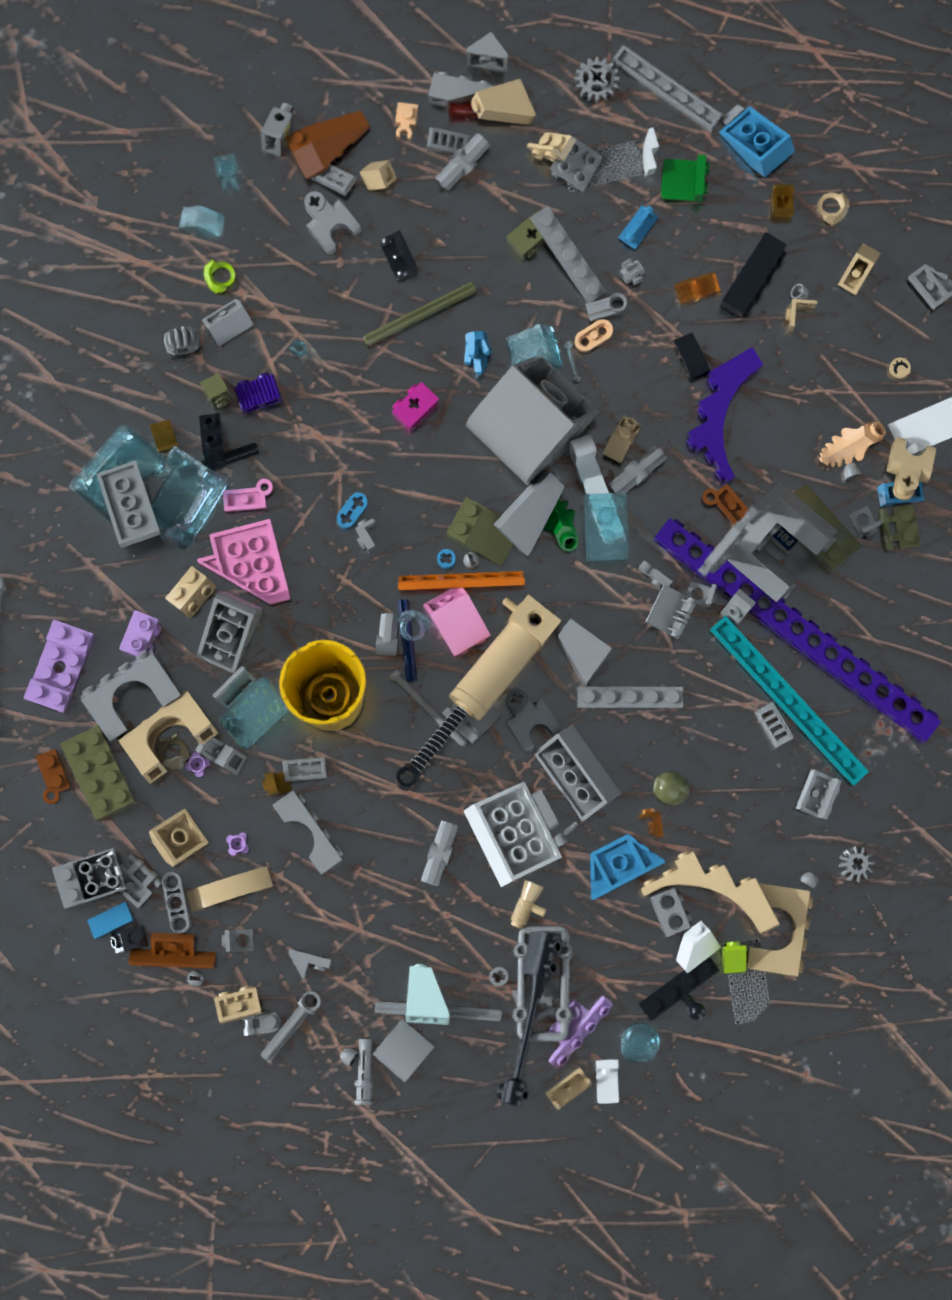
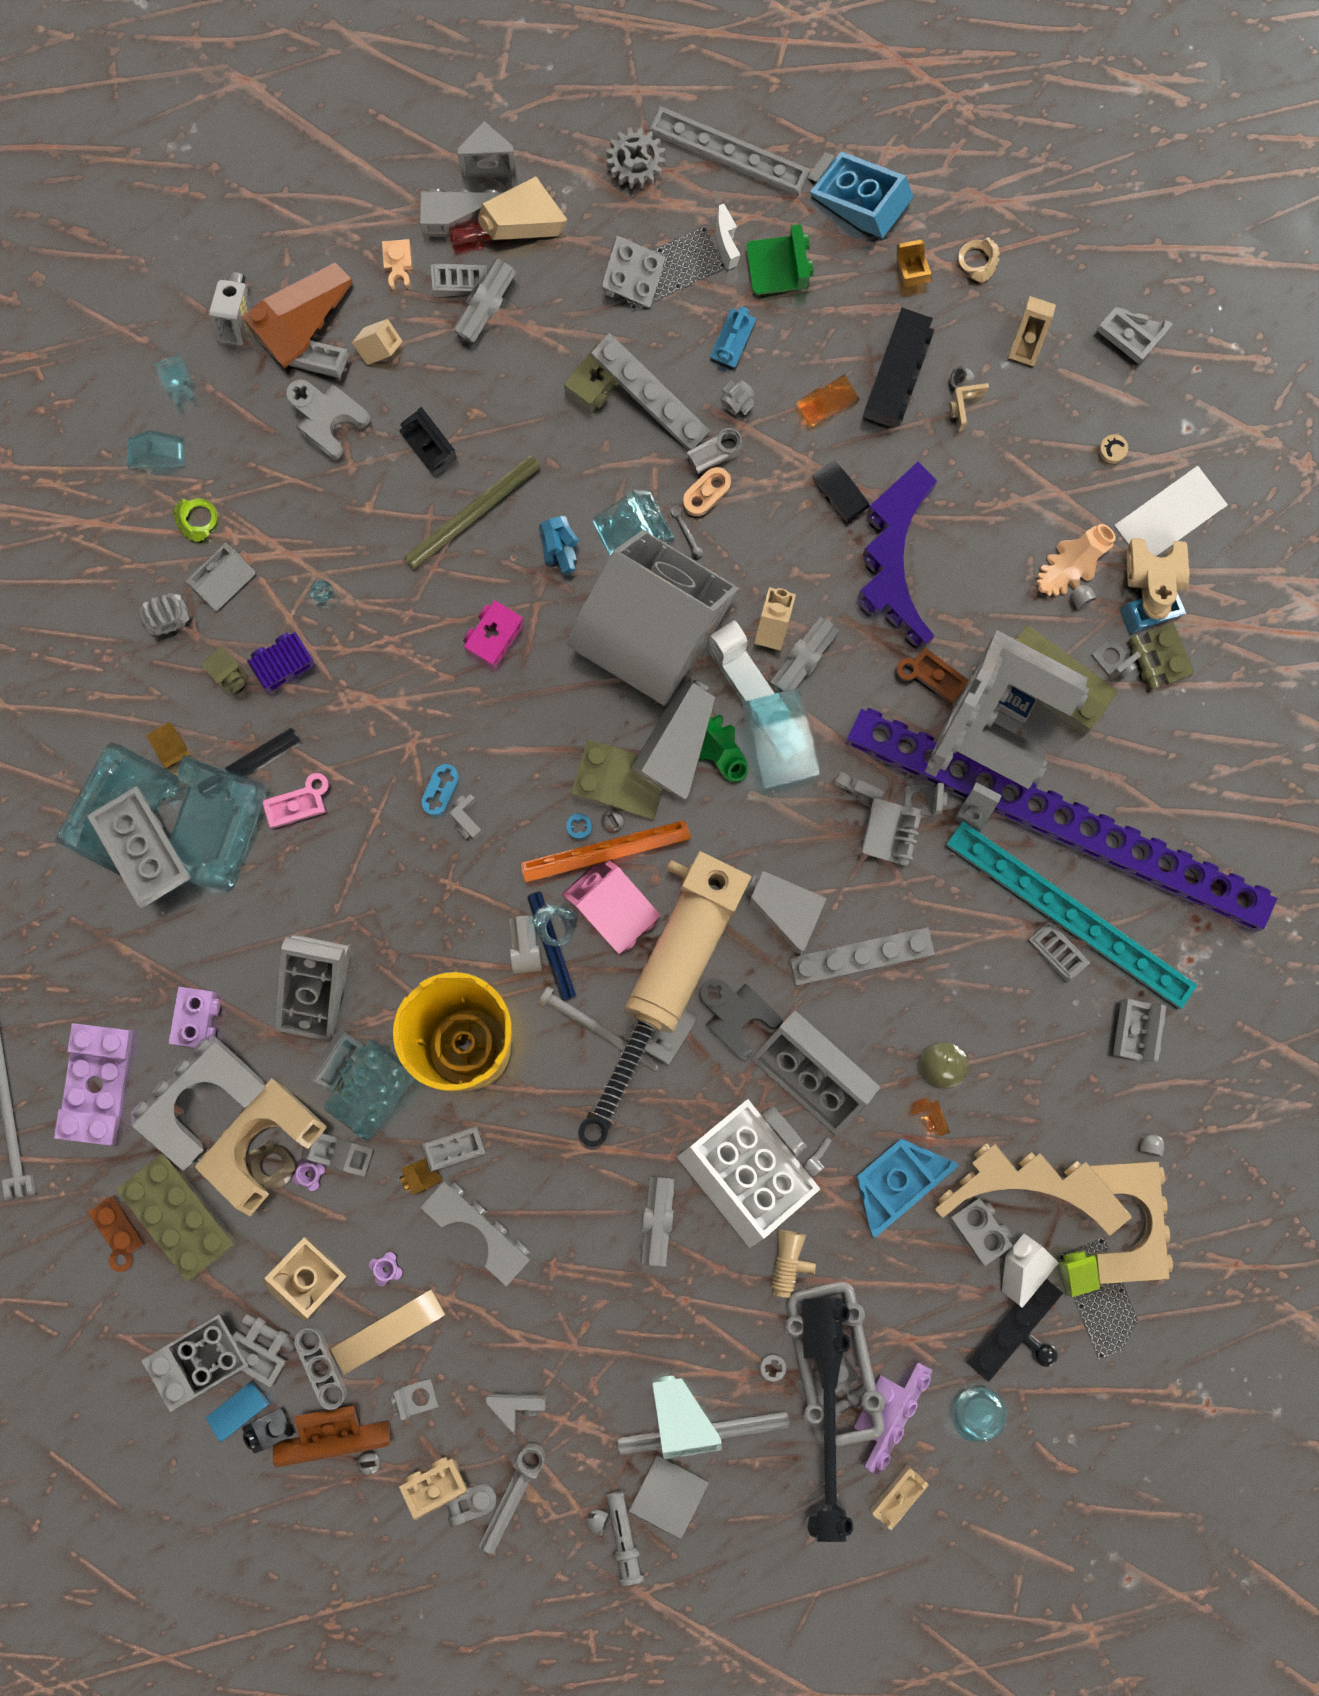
camera: 20 degrees left, 0 degrees up
tan bracket [165,566,216,618] -> none
bright pink wing [197,519,291,605] -> none
black brick [199,413,227,464] -> none
tan bracket [527,132,576,162] -> none
white bracket [595,1059,619,1104] -> none
light grey gear [838,846,875,883] -> none

